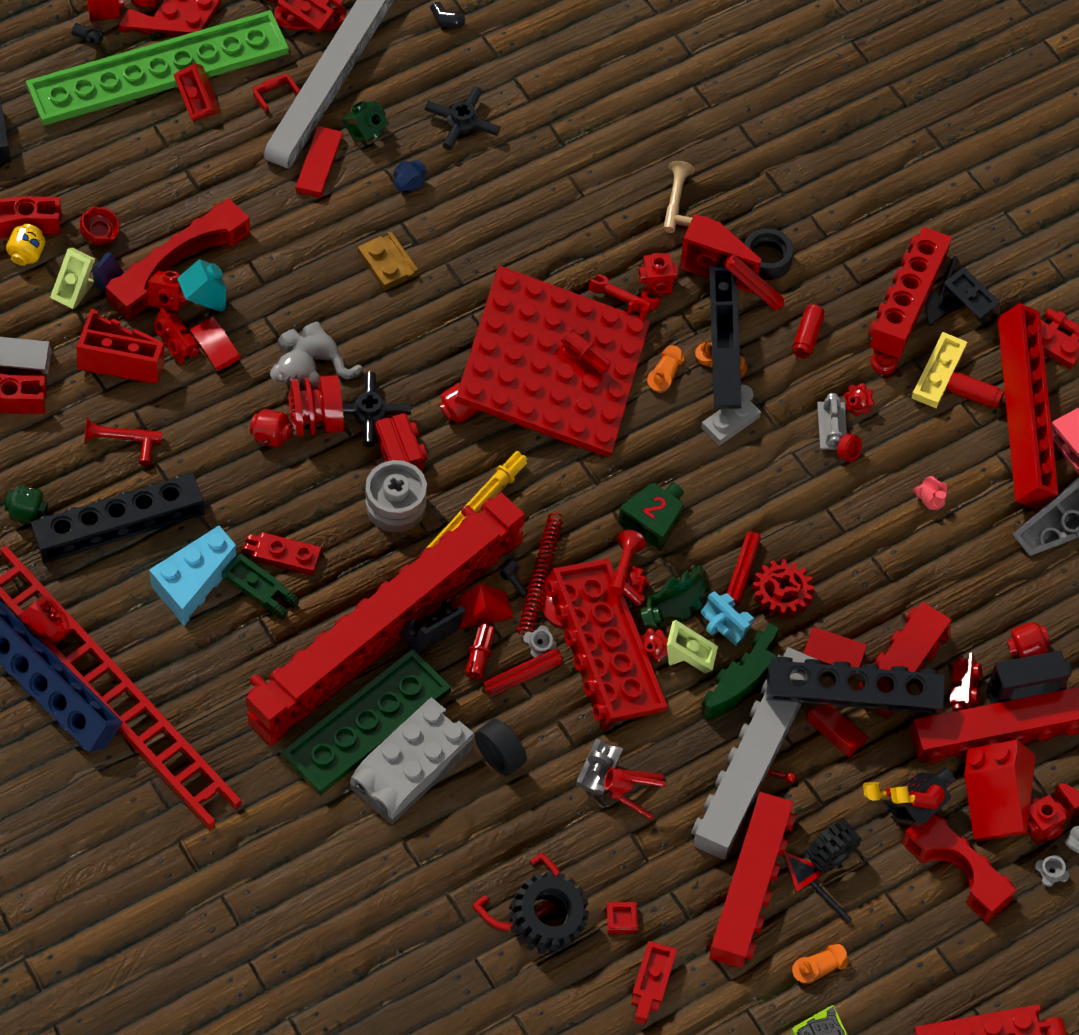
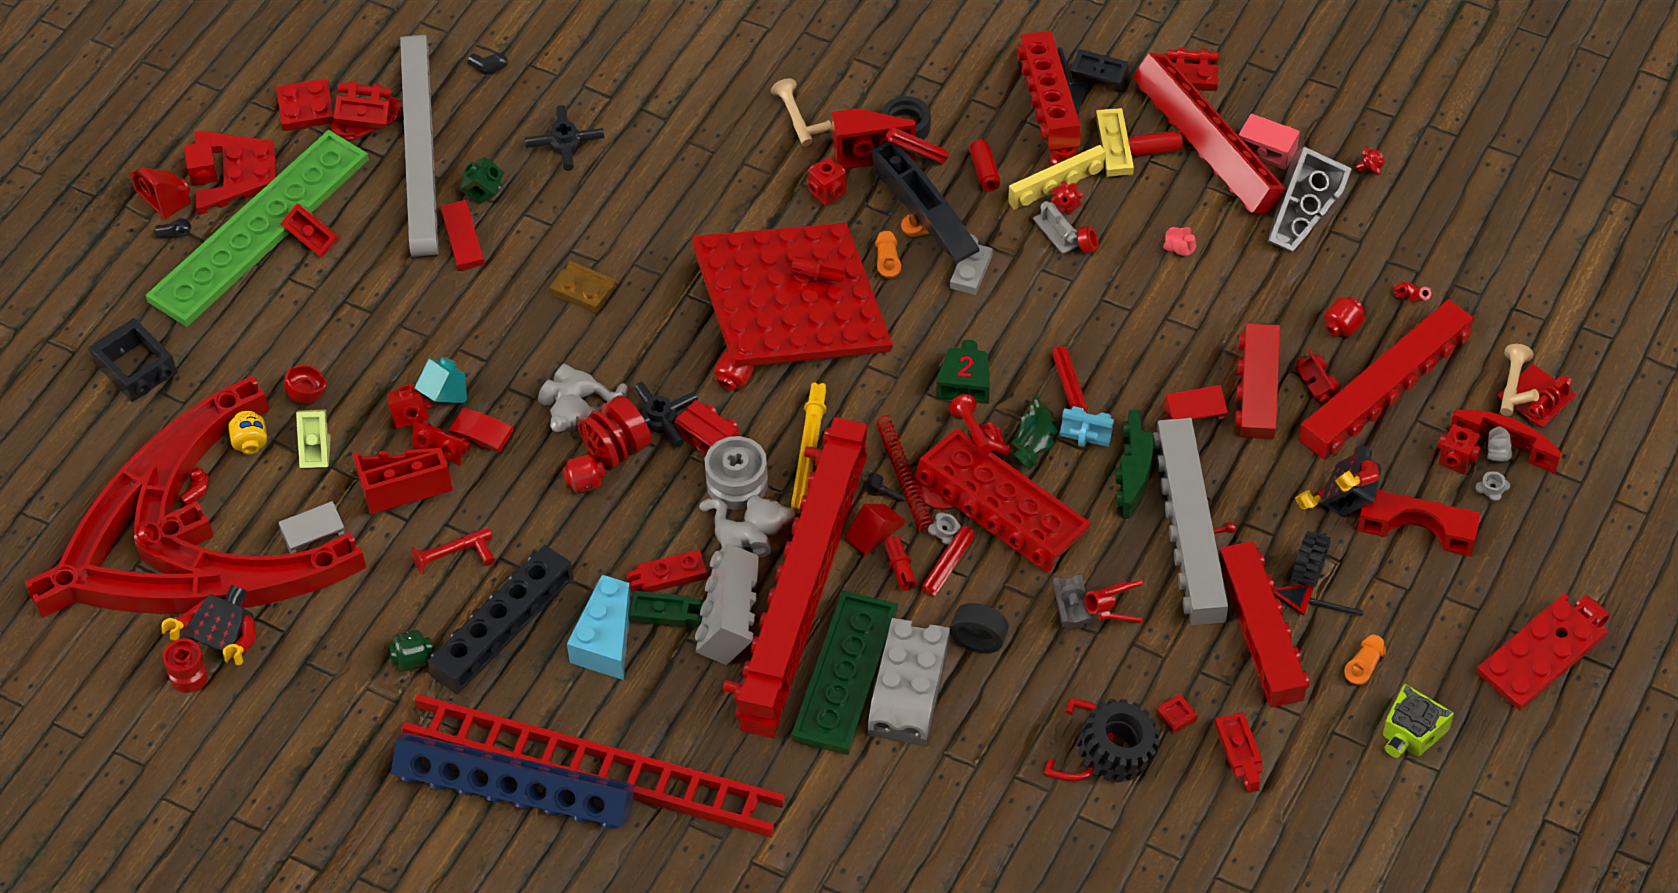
camera: 25 degrees left, 5 degrees down
red rock [19,595,69,641] -> none
dark blue slope [92,252,124,292] -> none
red arch [106,198,250,322] -> none
red piece [253,74,300,113] -> none
dark blue rock [393,160,427,191] -> none
black hinge [399,598,466,654] -> none
red bar [588,274,661,320] -> none
red plant [640,628,668,663] -> none
yellowish green slope [667,620,718,673] -> none
red gear [752,559,814,619] -> none
black brick [766,657,945,714] -> none
red slope [807,704,868,758] -> none
red slope [964,739,1036,842] -> none
black window [986,650,1072,704] -> none
none -> light grey wedge [695,543,759,665]
none -> light grey animal [699,495,795,557]
none -> light yellow plate [1009,145,1106,210]

